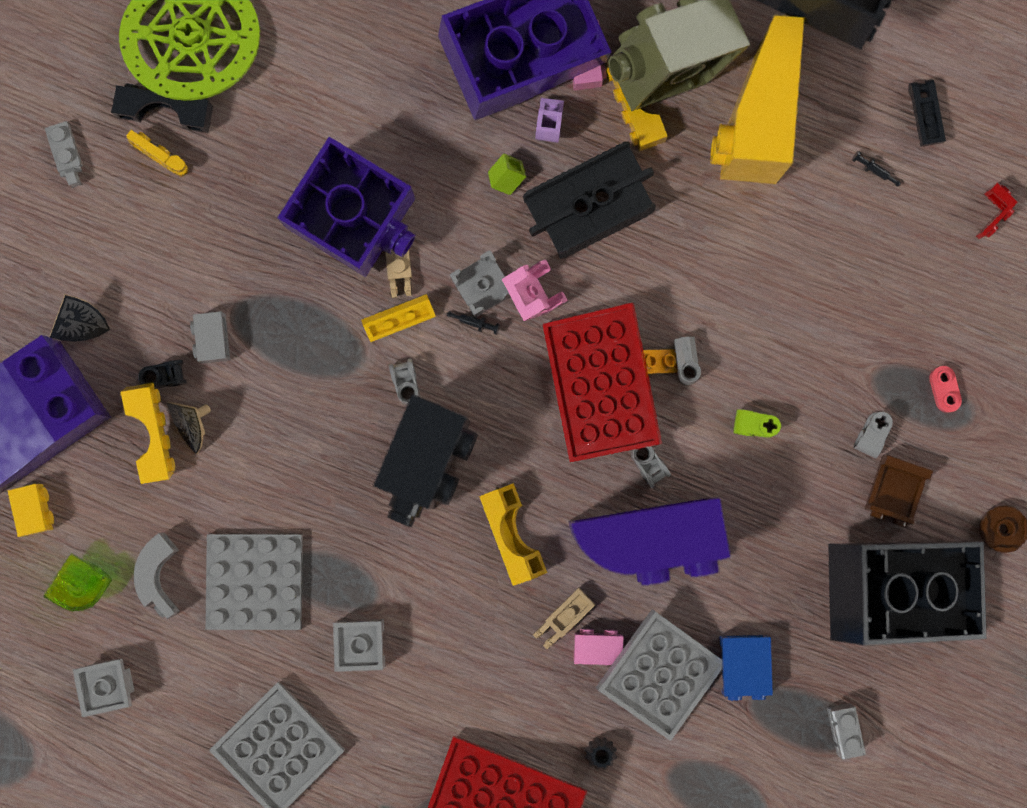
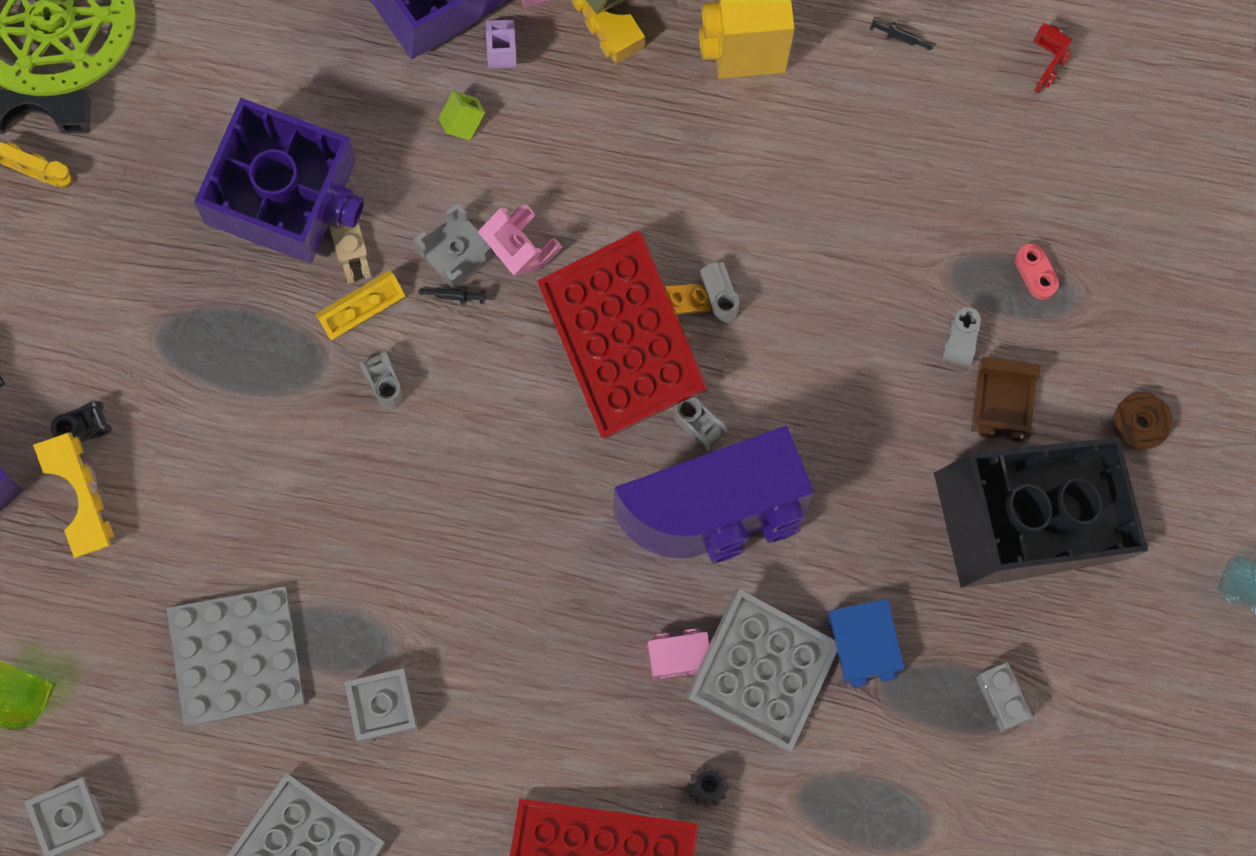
camera: 20 degrees left, 10 degrees down
light grey arch [134,532,180,619] -> none
shield [167,402,211,454] -> none
light grey brick [190,311,230,364] -> none
black brick [373,394,478,527] -> none
yellow arch [479,483,547,586] -> none
black piece [523,141,656,259] -> none
tan hinge [533,587,596,649] -> none
lime piece [733,410,781,438] -> none

